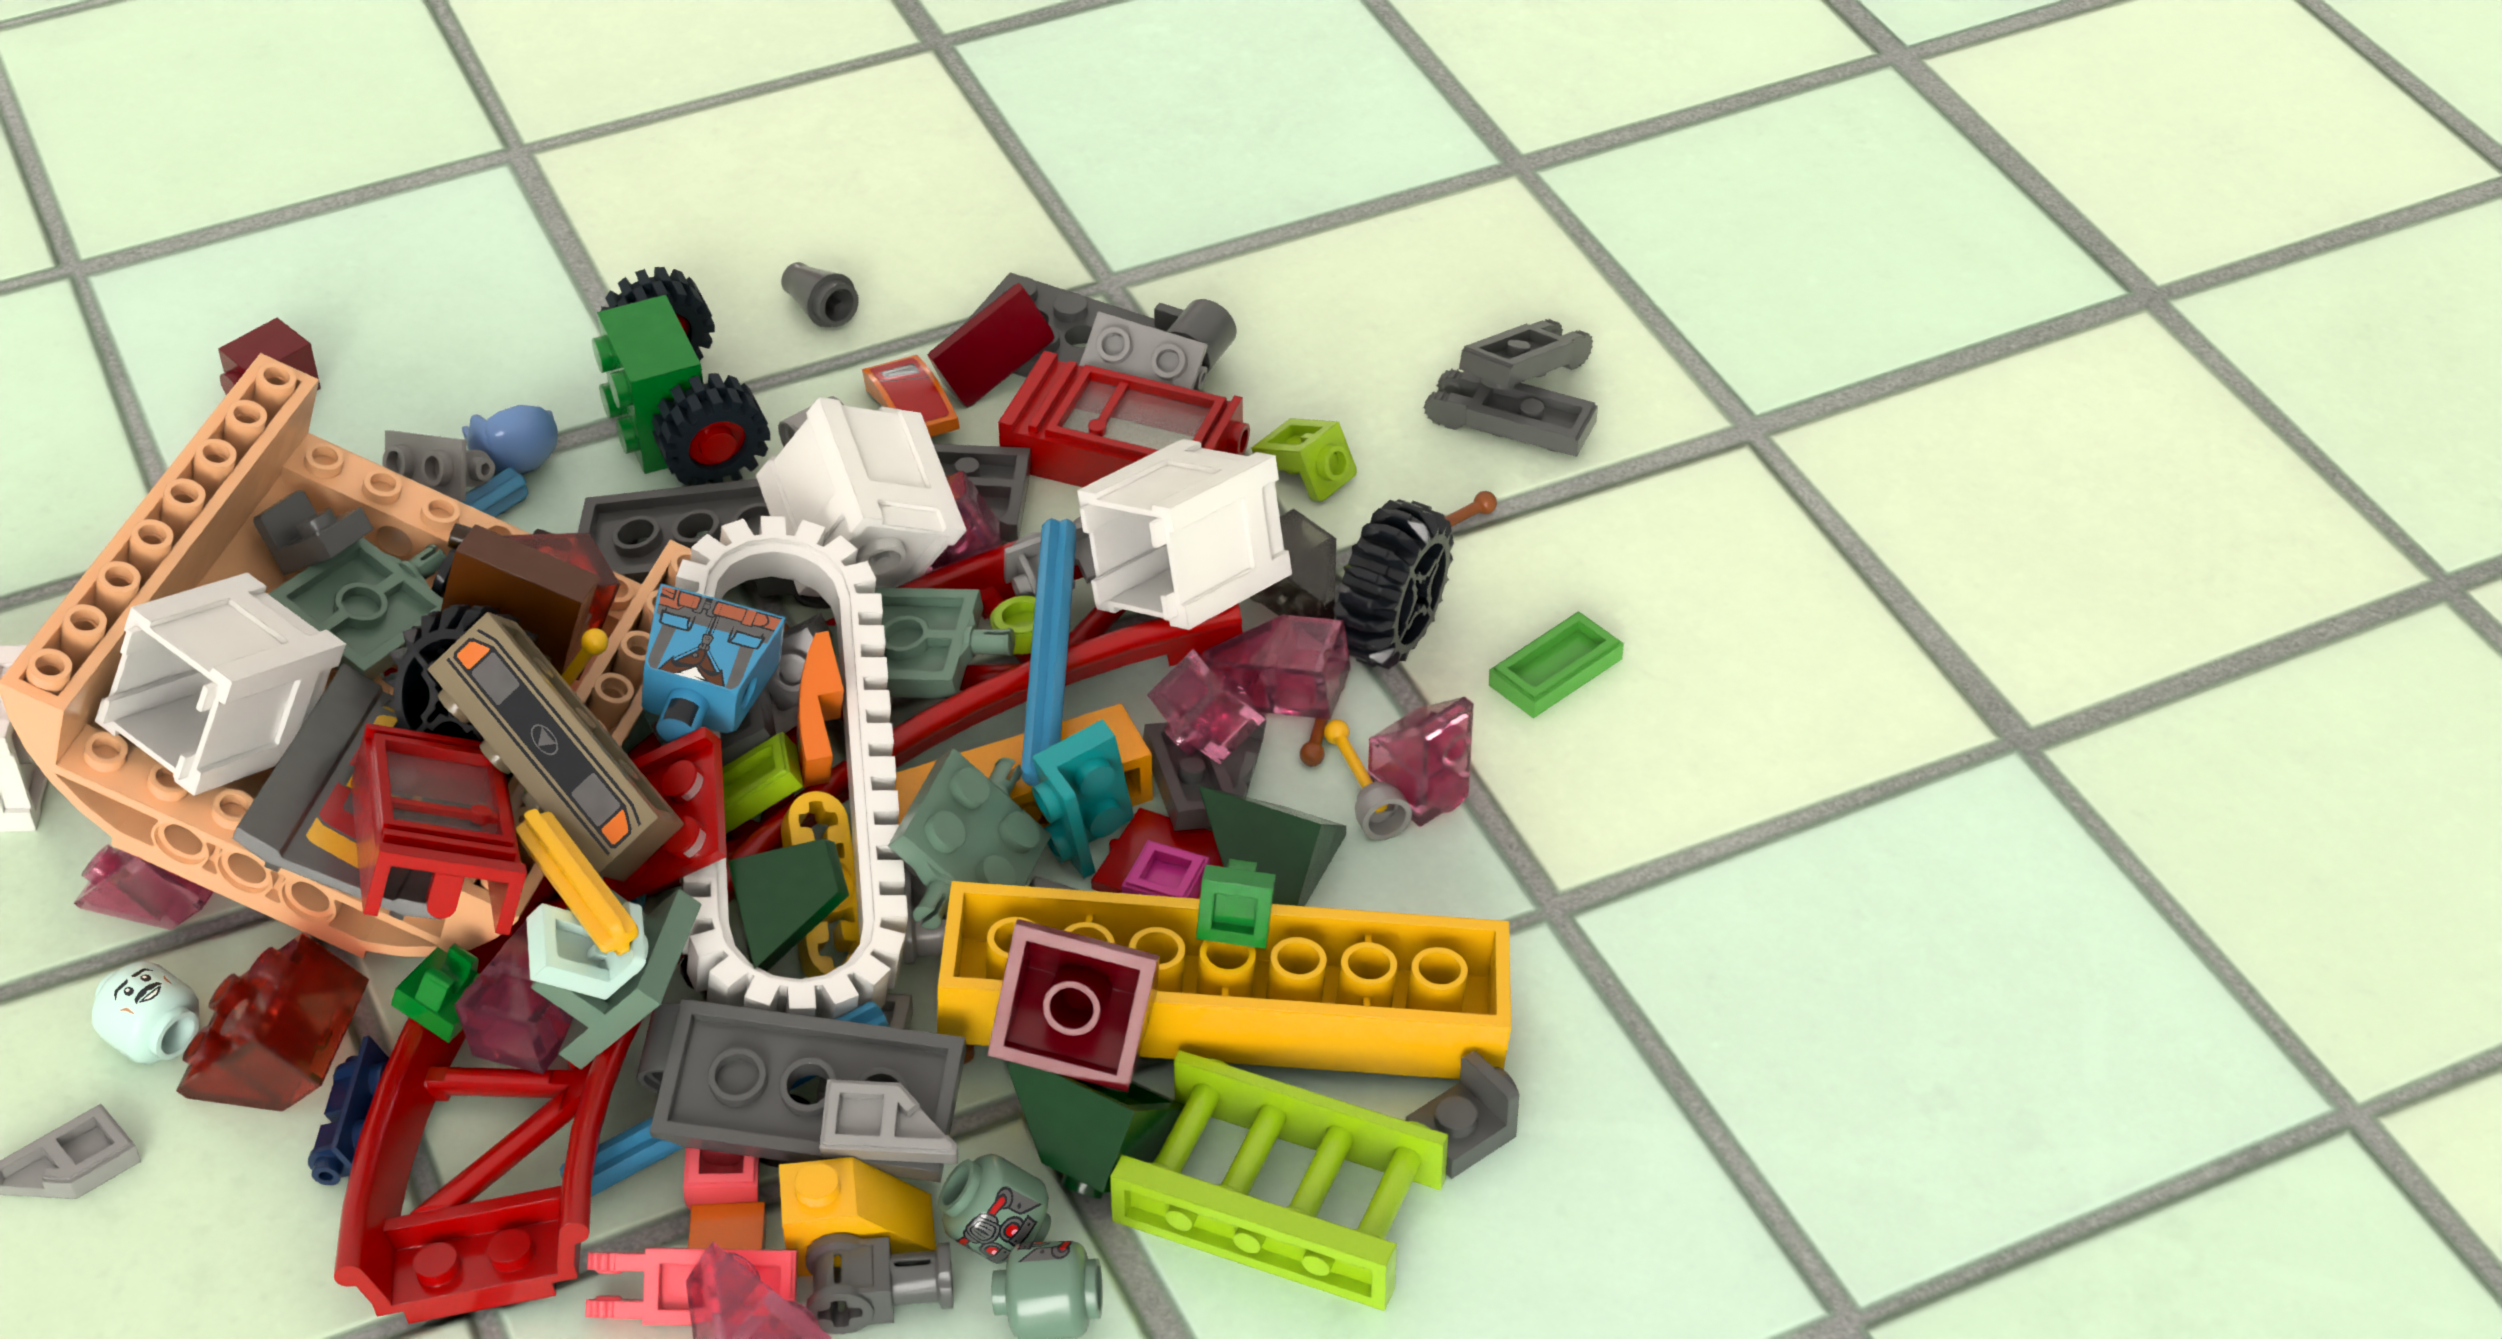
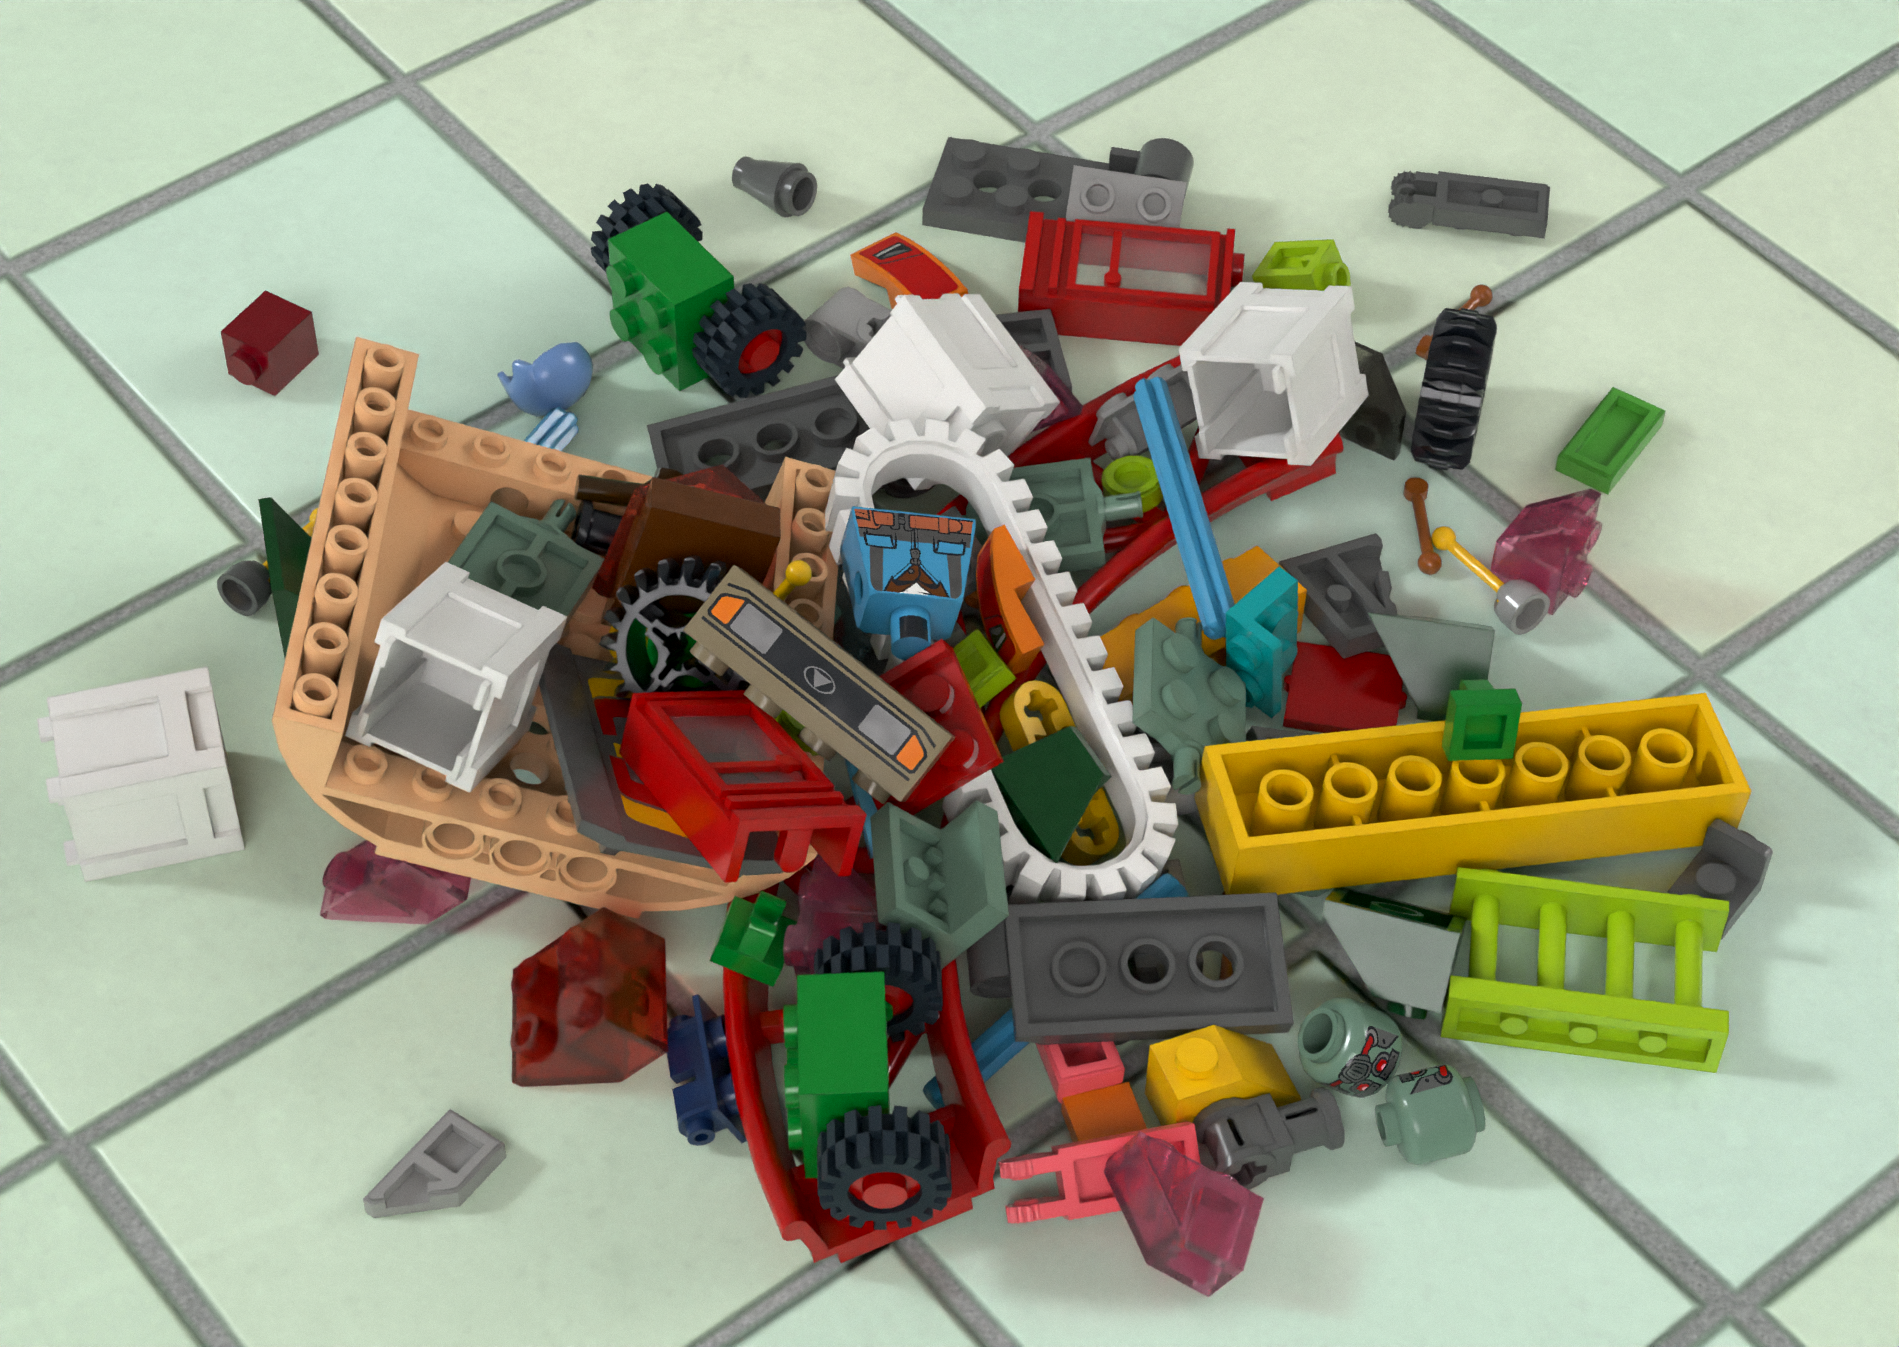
camera: 15 degrees left, 5 degrees up
light aqua head [92,960,199,1065] -> none
dark grey bracket [253,490,374,575] -> none
light grey hinge [382,430,495,501] -> none
yellow axle [515,808,639,956] -> none
light aqua bracket [526,902,648,1000] -> none
light grey tile [819,1079,958,1164] -> none
dark red slope [927,283,1055,407] -> none
dark red slope [987,919,1160,1092] -> none
dark pink tile [1121,840,1210,898] -> none
clear pink brick [1147,649,1266,764] -> none
clear pink slope [1200,615,1351,719] -> none
dark grey hinge [1459,319,1593,390] -> none
none -> brick [783,922,952,1230]

